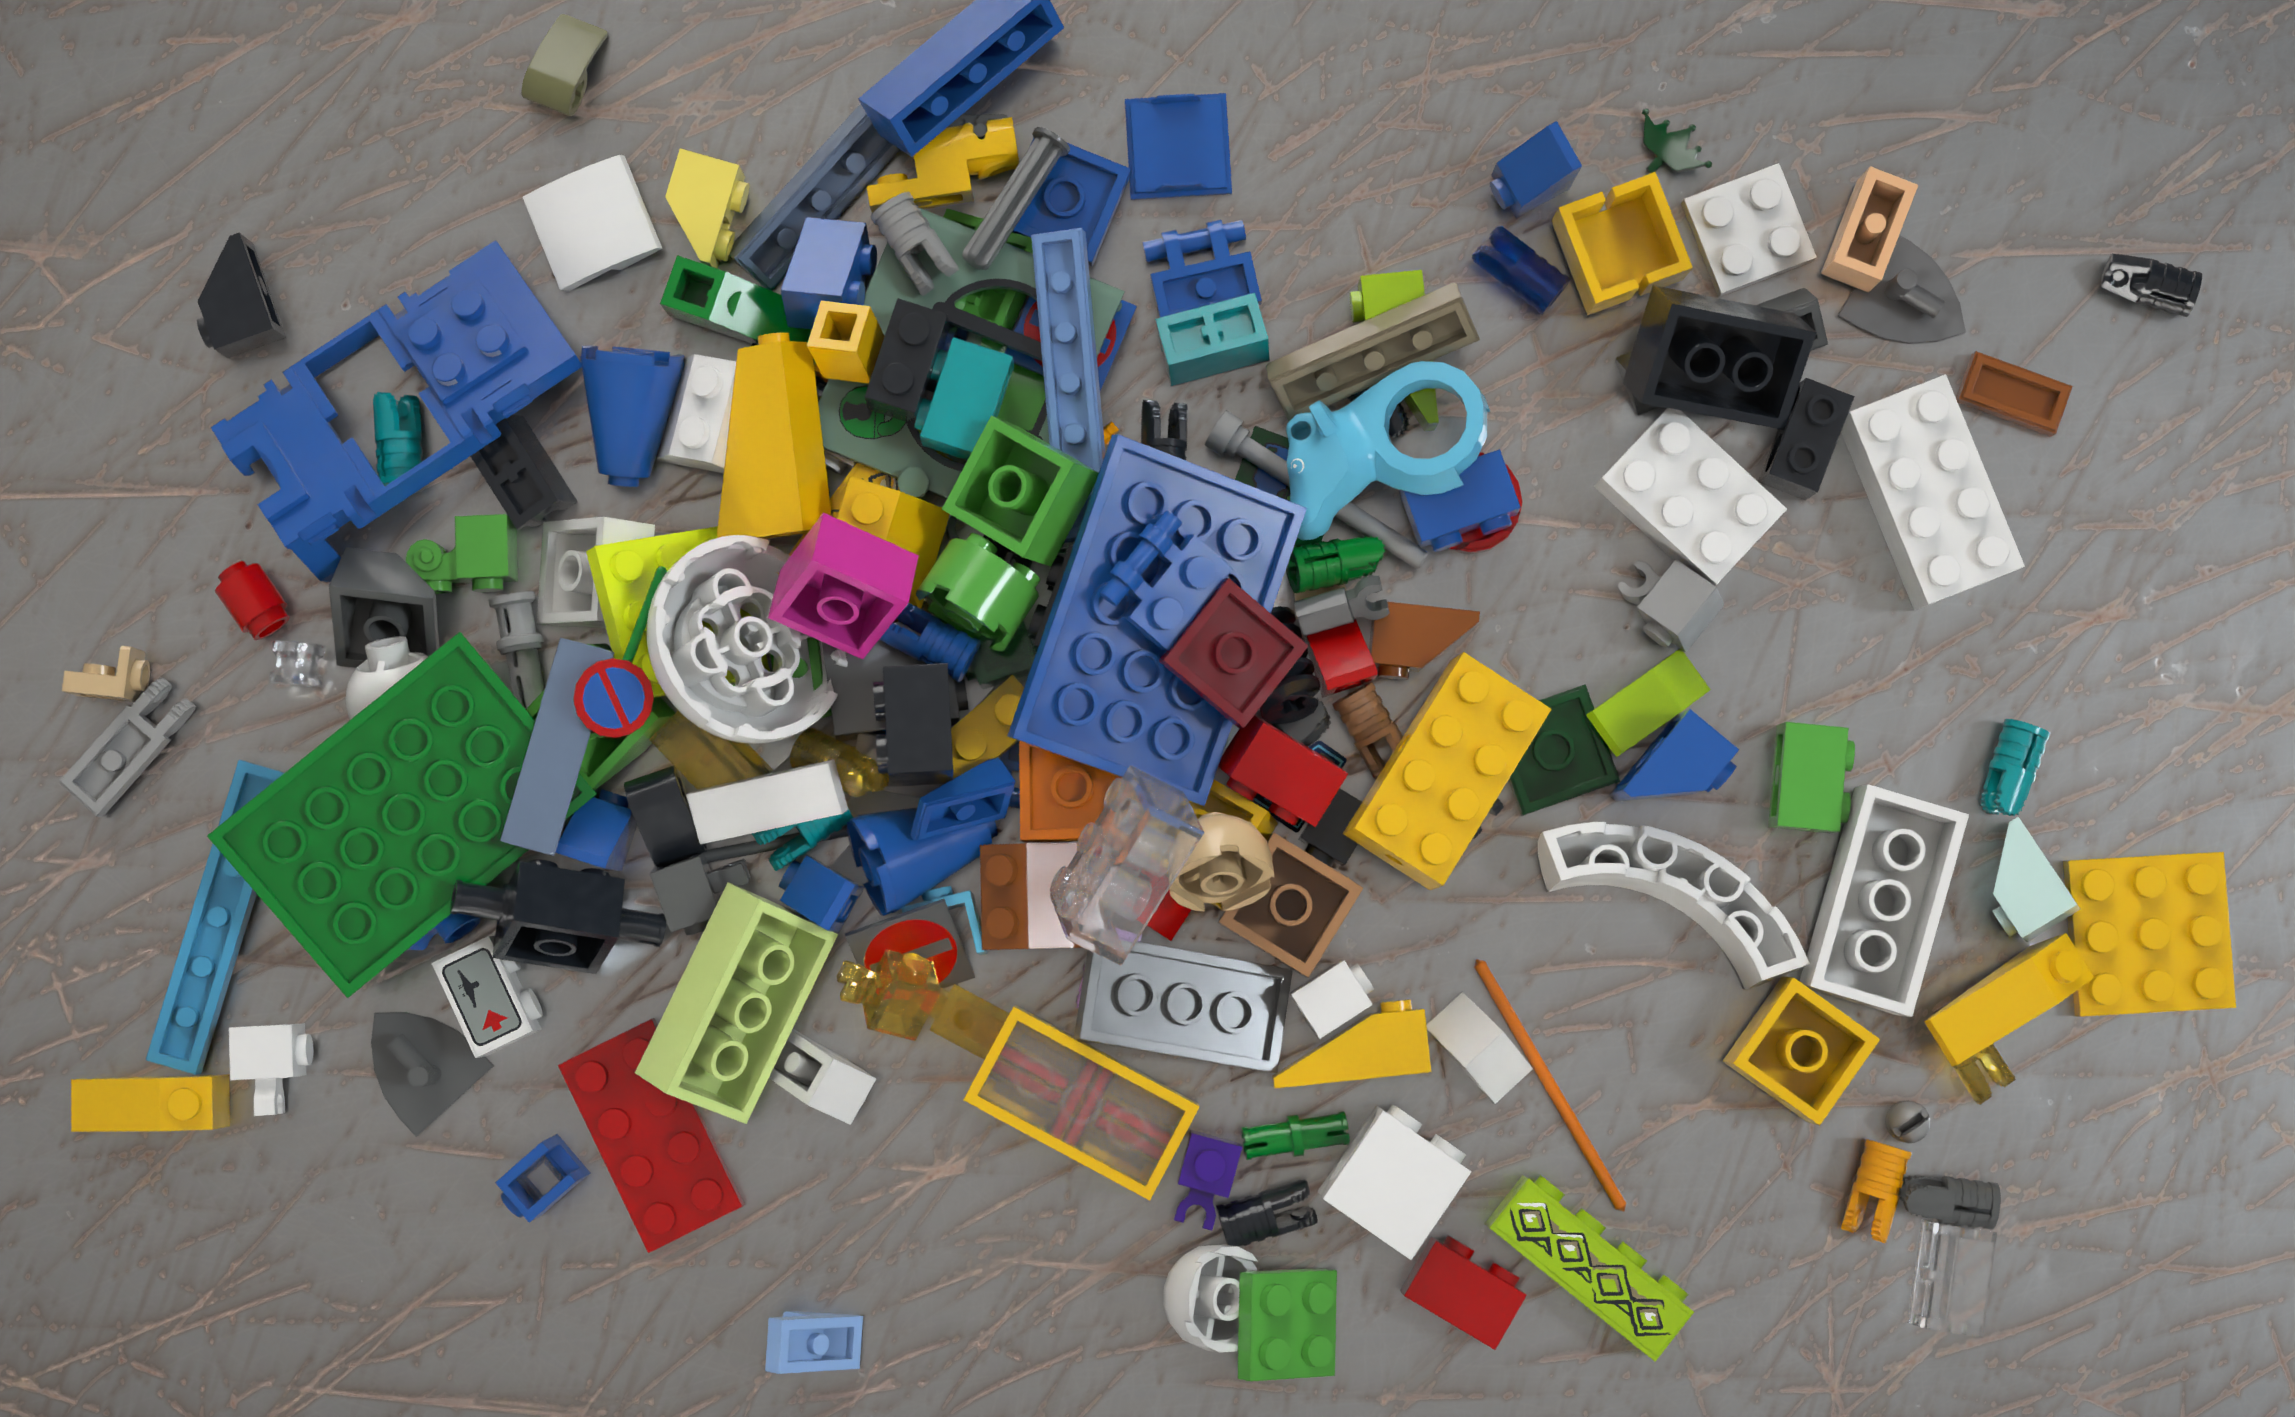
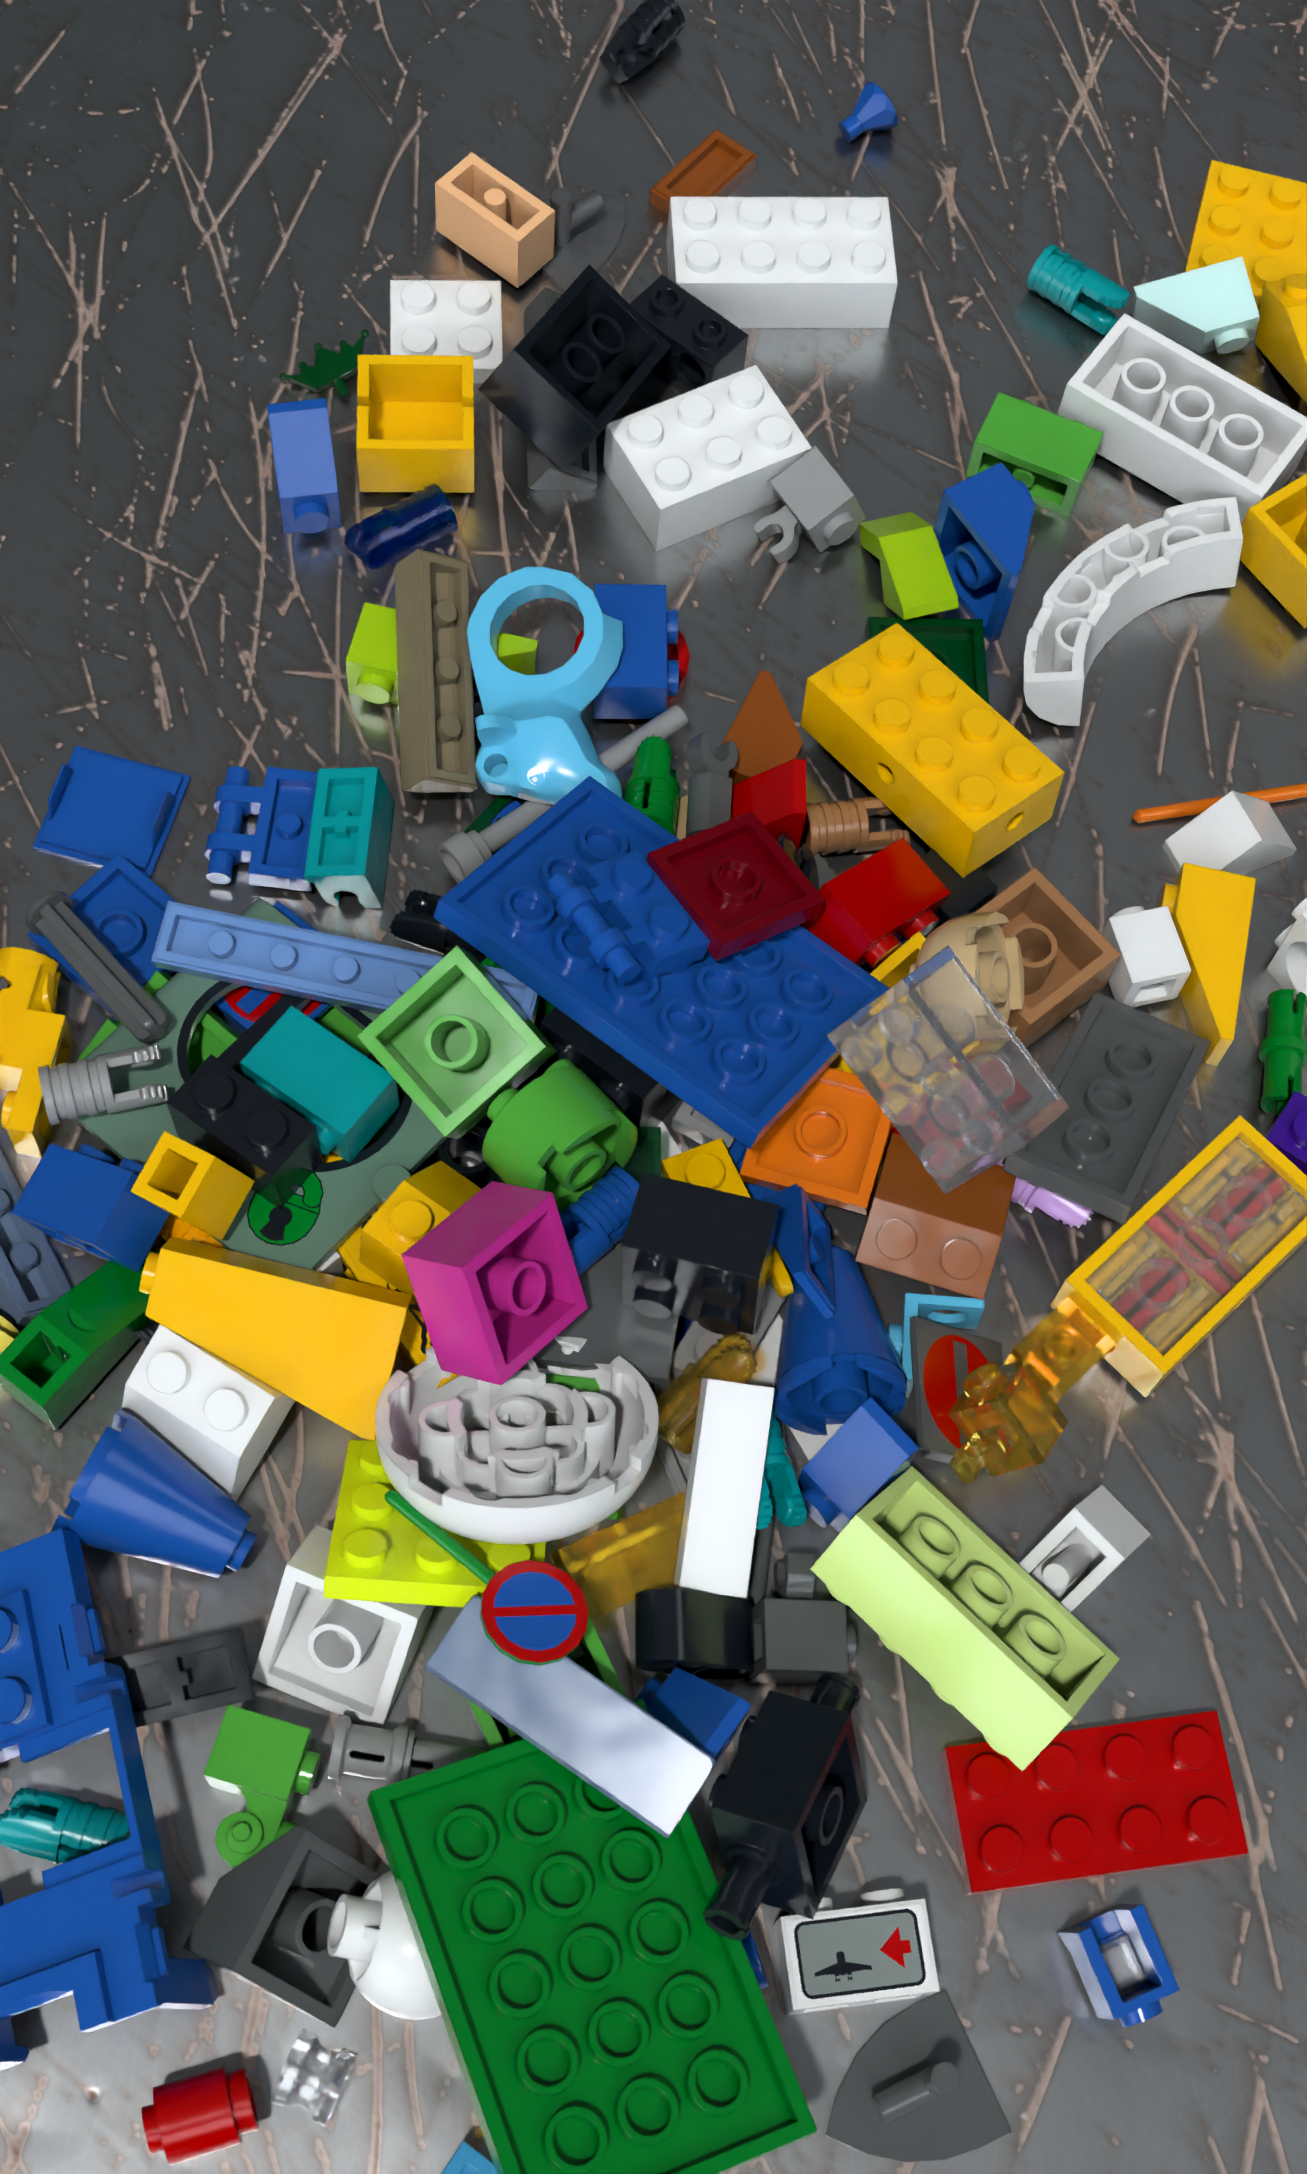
camera: 80 degrees left, 20 degrees down
none -> blue rock [838,82,898,142]

